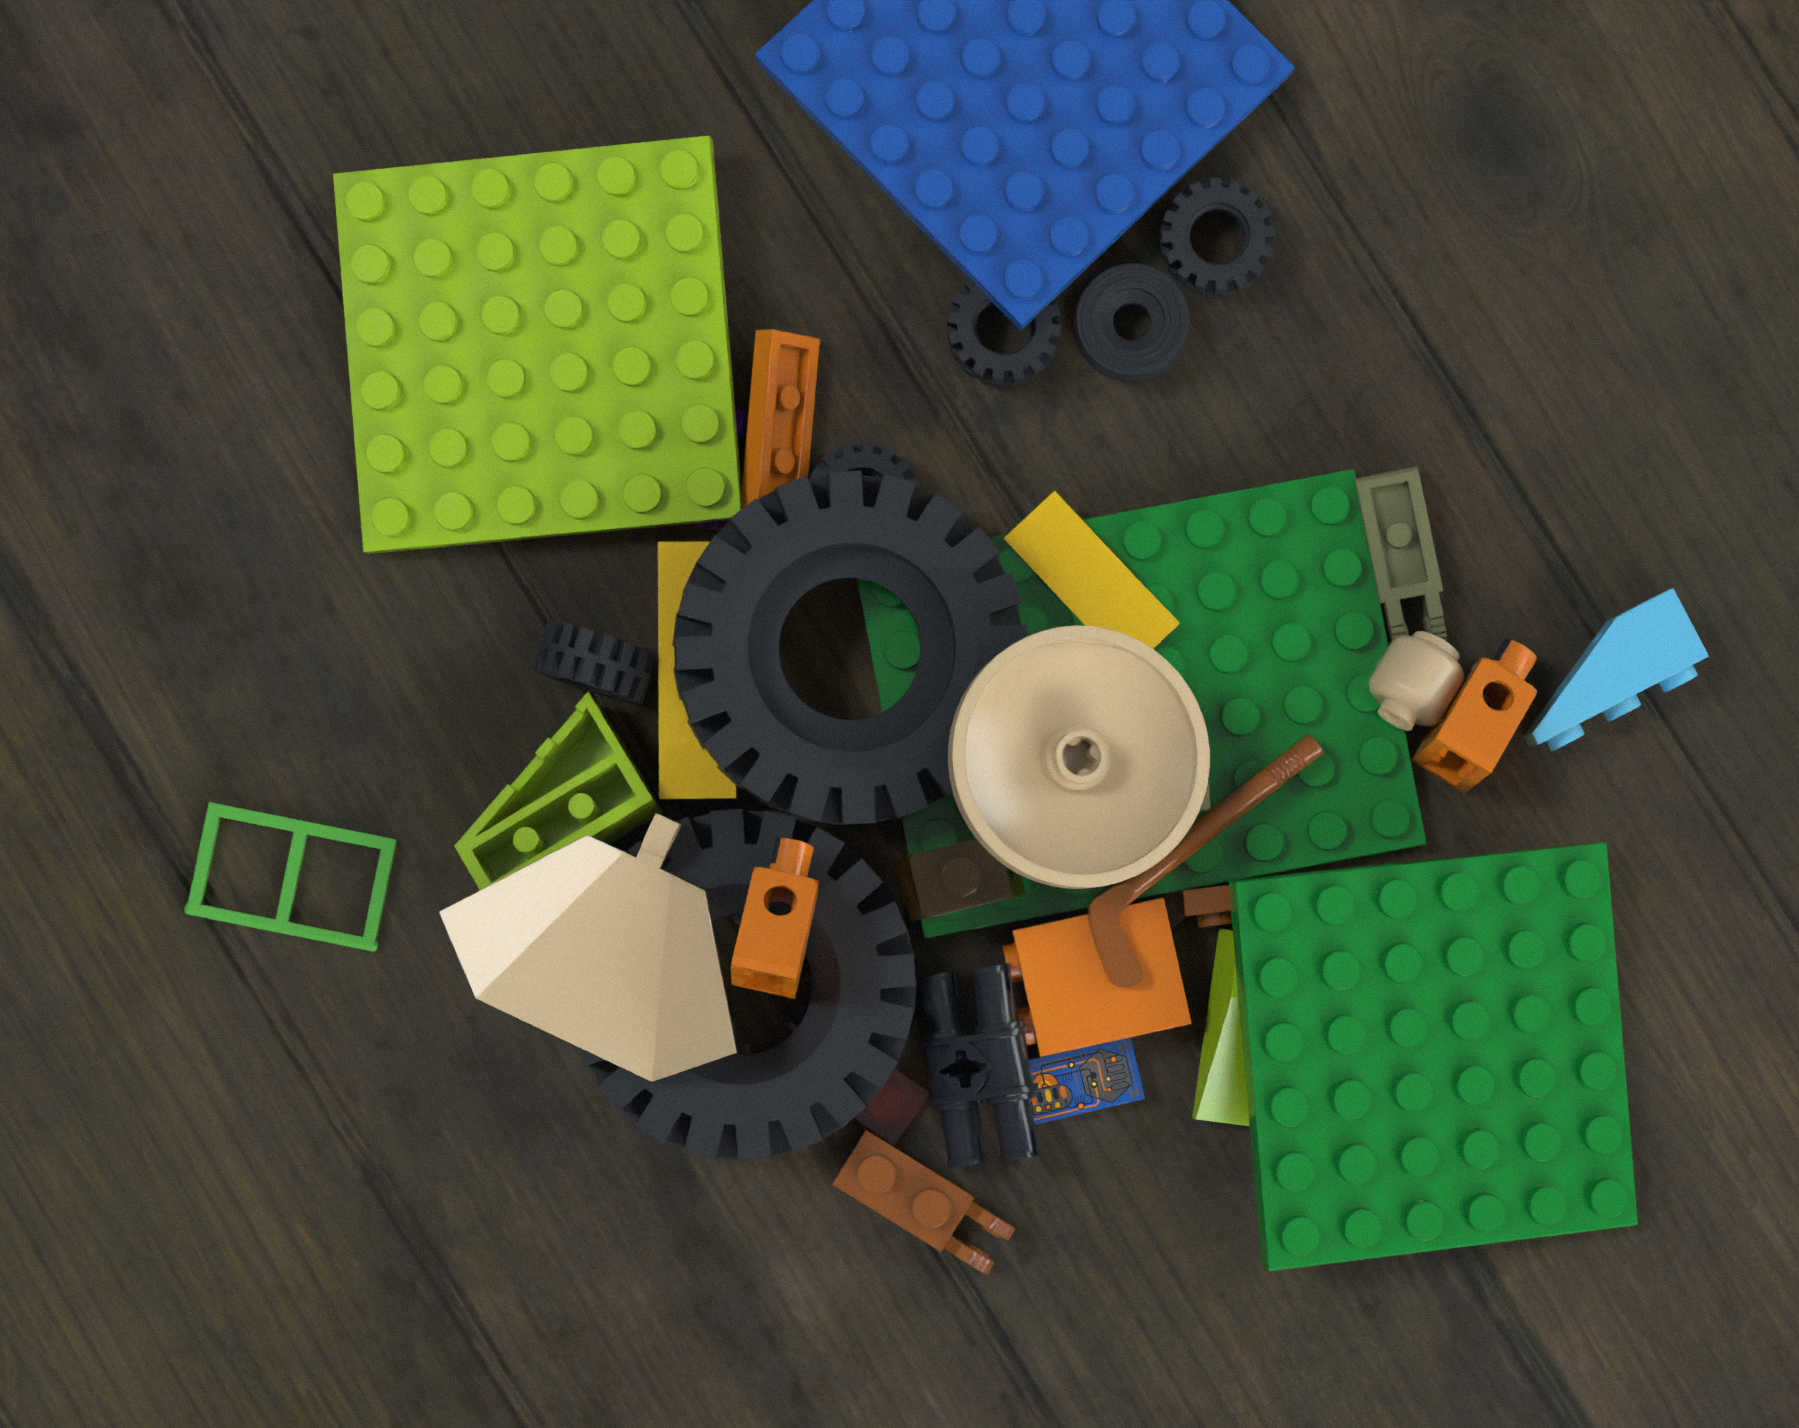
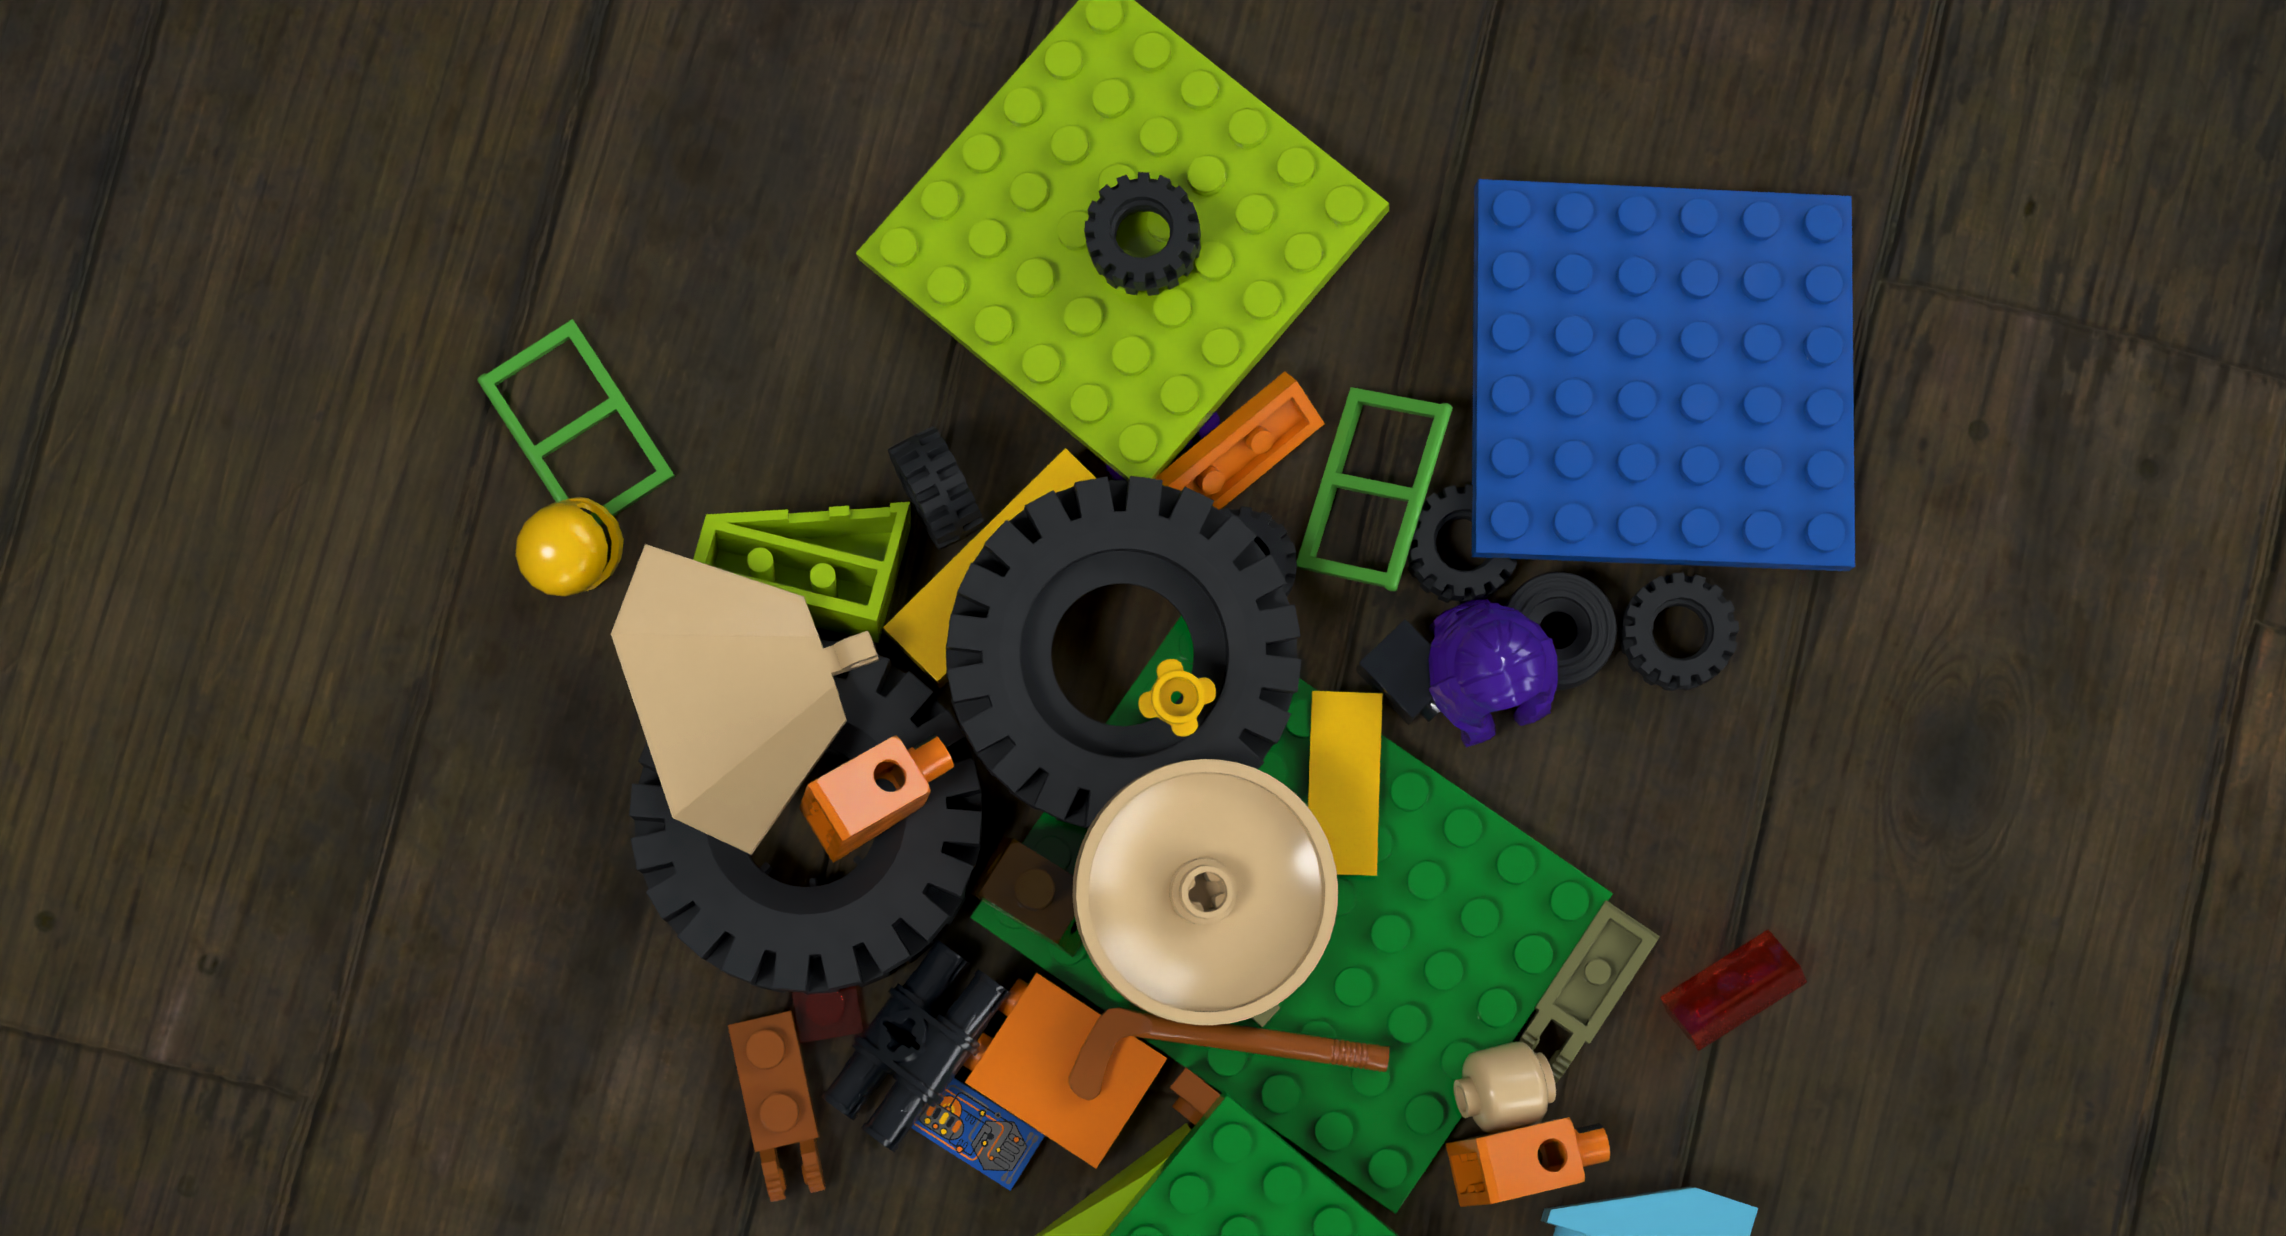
camera: 45 degrees right, 5 degrees down
none -> yellow helmet [515,497,624,597]
none -> black tyre [1084,172,1201,296]
none -> yellow plate [1138,659,1216,737]
none -> bright green window [1296,387,1453,591]
none -> black brick [1356,619,1441,725]
none -> dark purple hair [1429,599,1558,748]
none -> clear red plate [1660,929,1807,1051]

